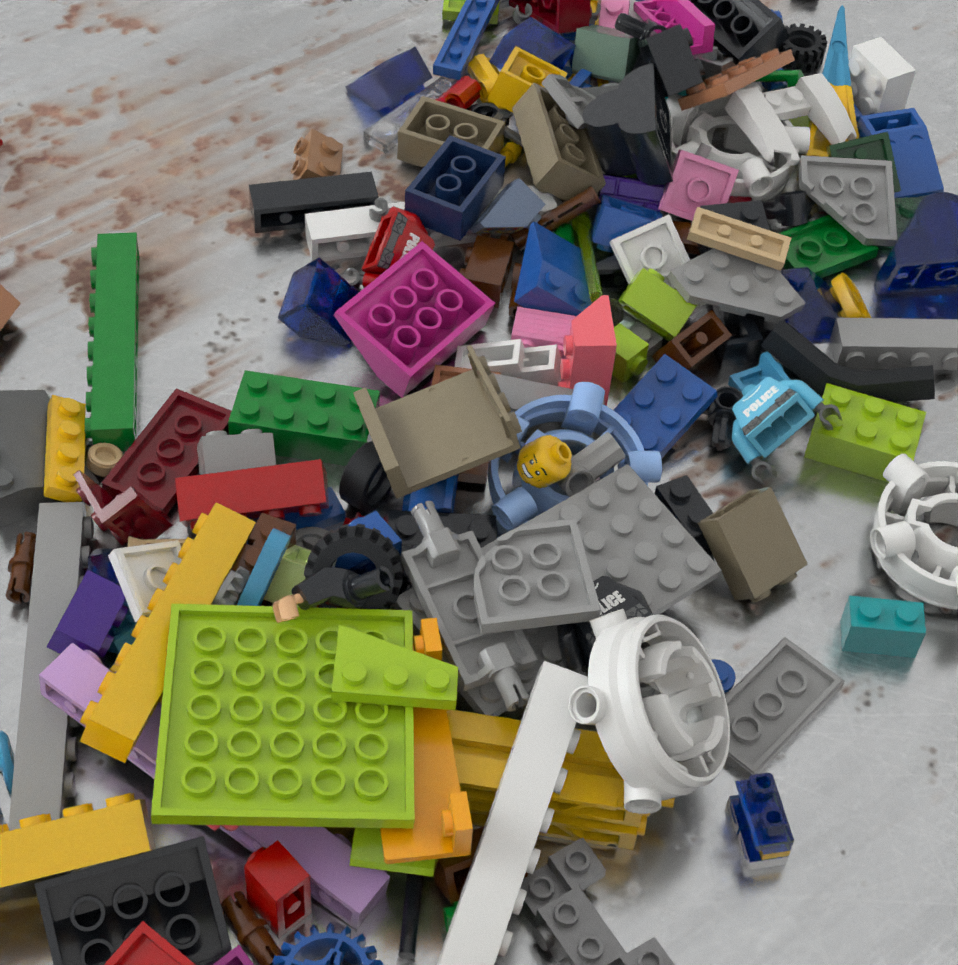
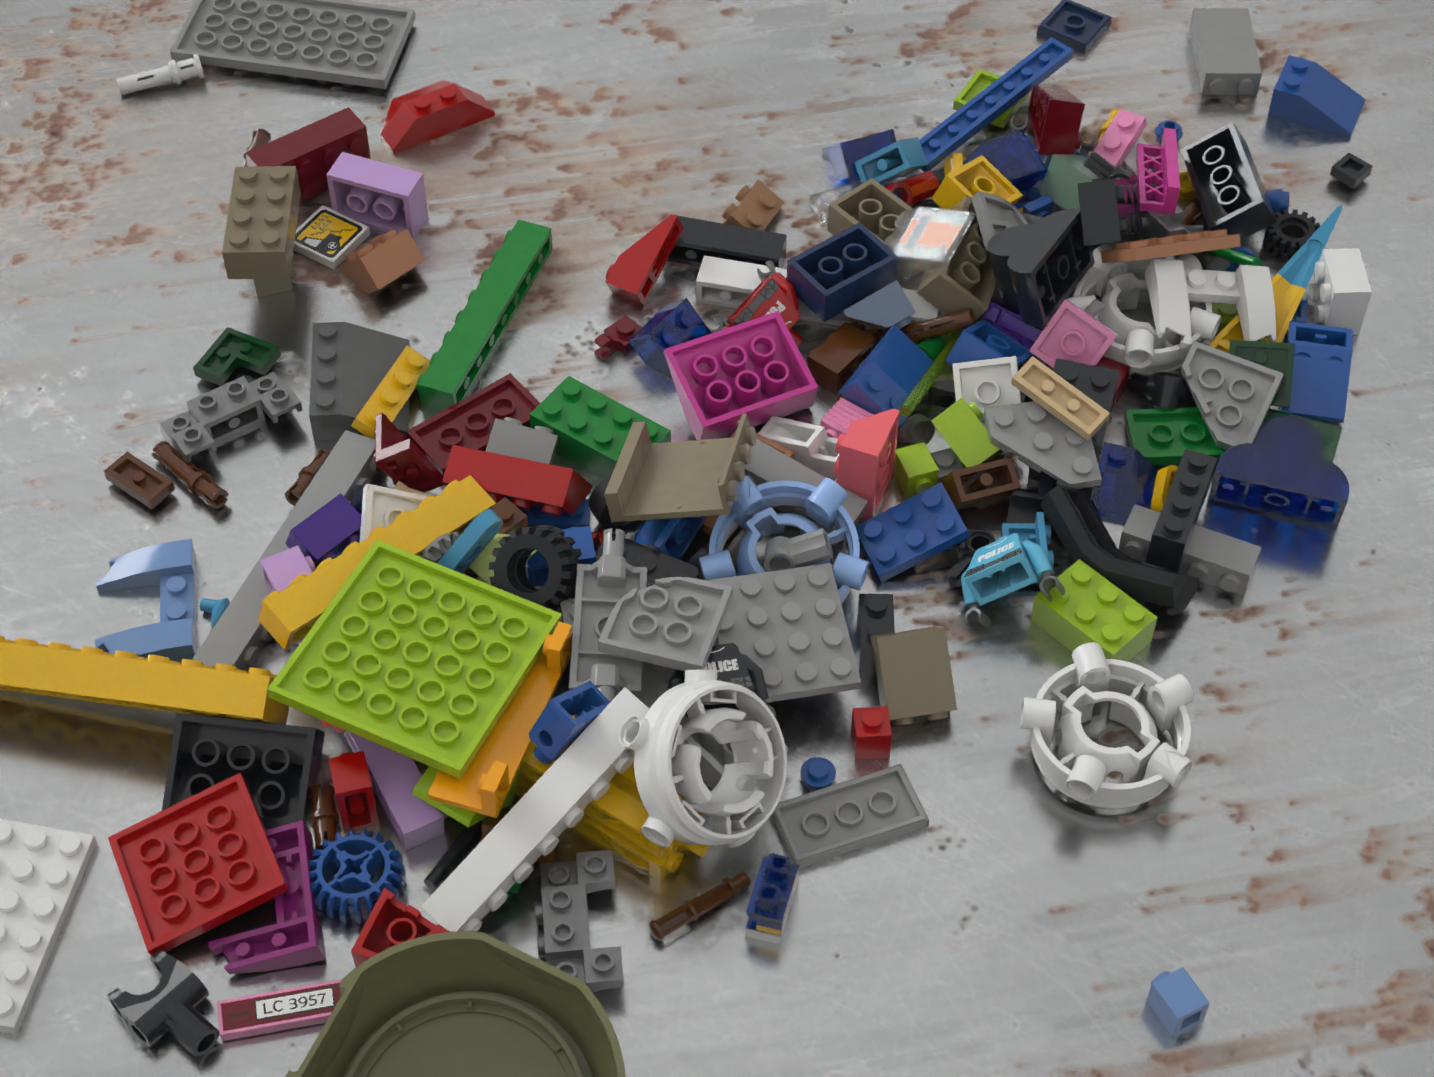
camera: 30 degrees right, 0 degrees up
tan tile [86,443,123,477] -> none
black arm [273,566,394,623] -> none
lime wing [331,624,458,710] -> none
yellow head [517,435,572,488] -> none
teal brick [840,596,926,658] -> none
none -> blue torso [528,681,610,764]
none -> dark red plate [594,316,647,360]
none -> red slope [605,214,684,306]
none -> reddish brown piece [649,871,751,941]
none -> red brick [851,706,892,761]
none -> dark azure slope [854,137,929,184]
none -> clear slope [883,207,976,282]
none -> black brick [1145,449,1217,572]

